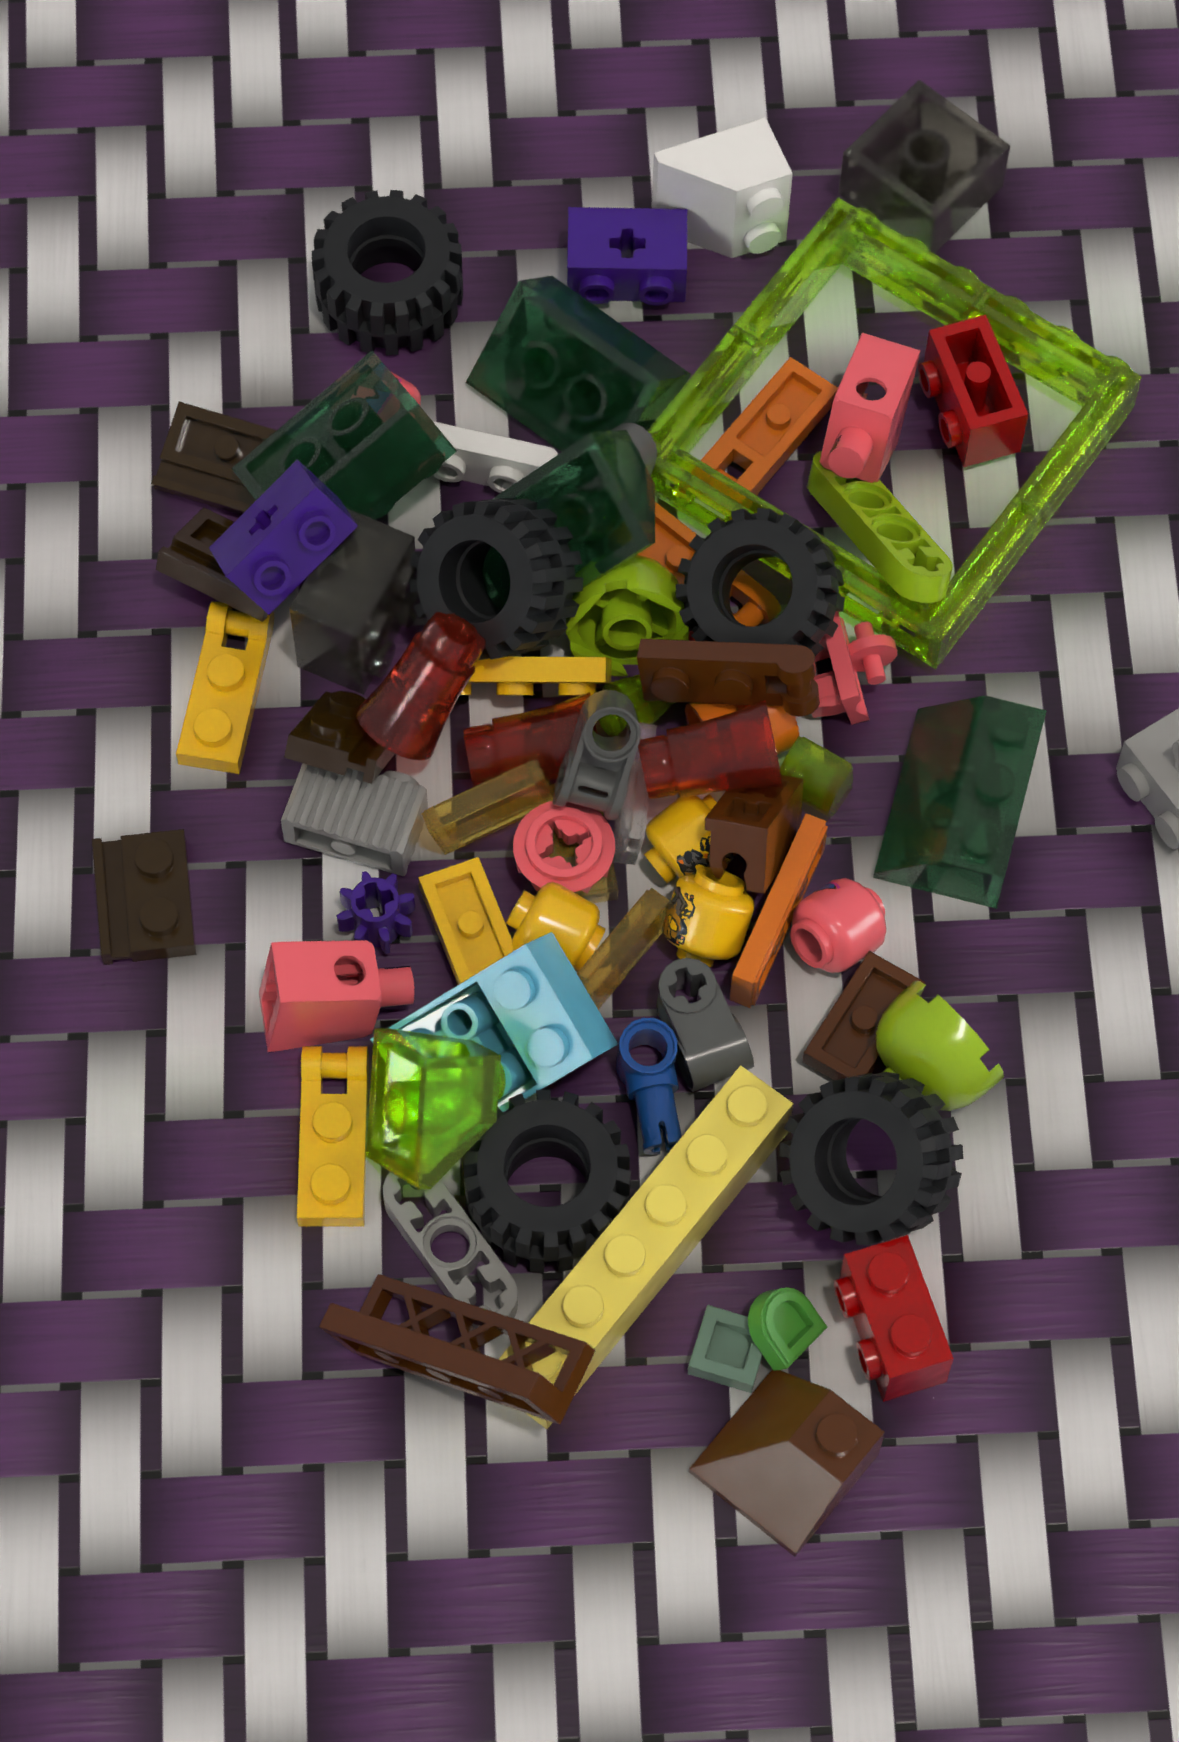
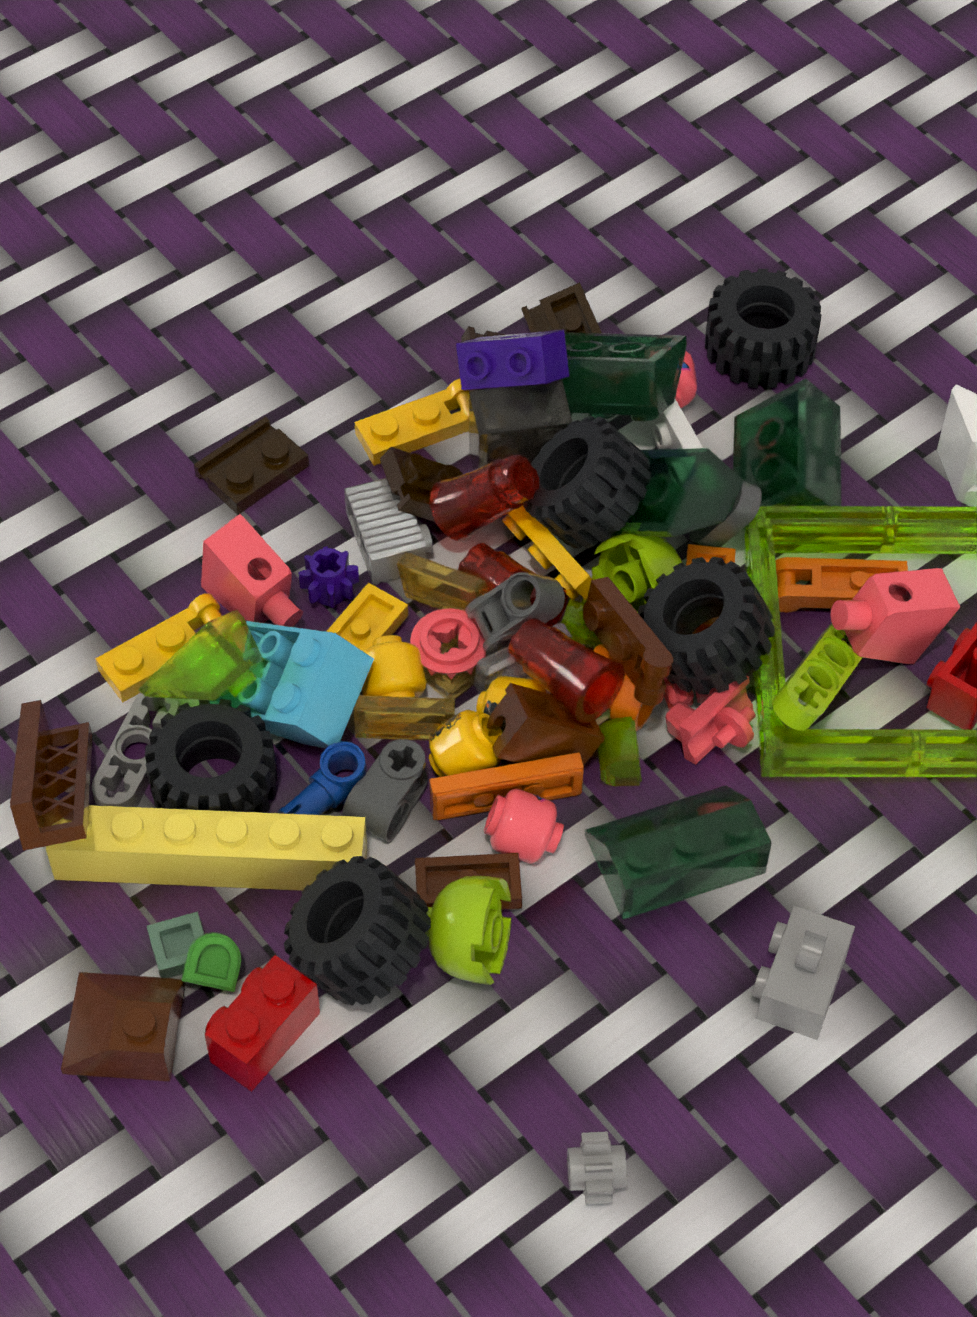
camera: 55 degrees right, 10 degrees down
dark purple brick [567,207,687,305] -> none

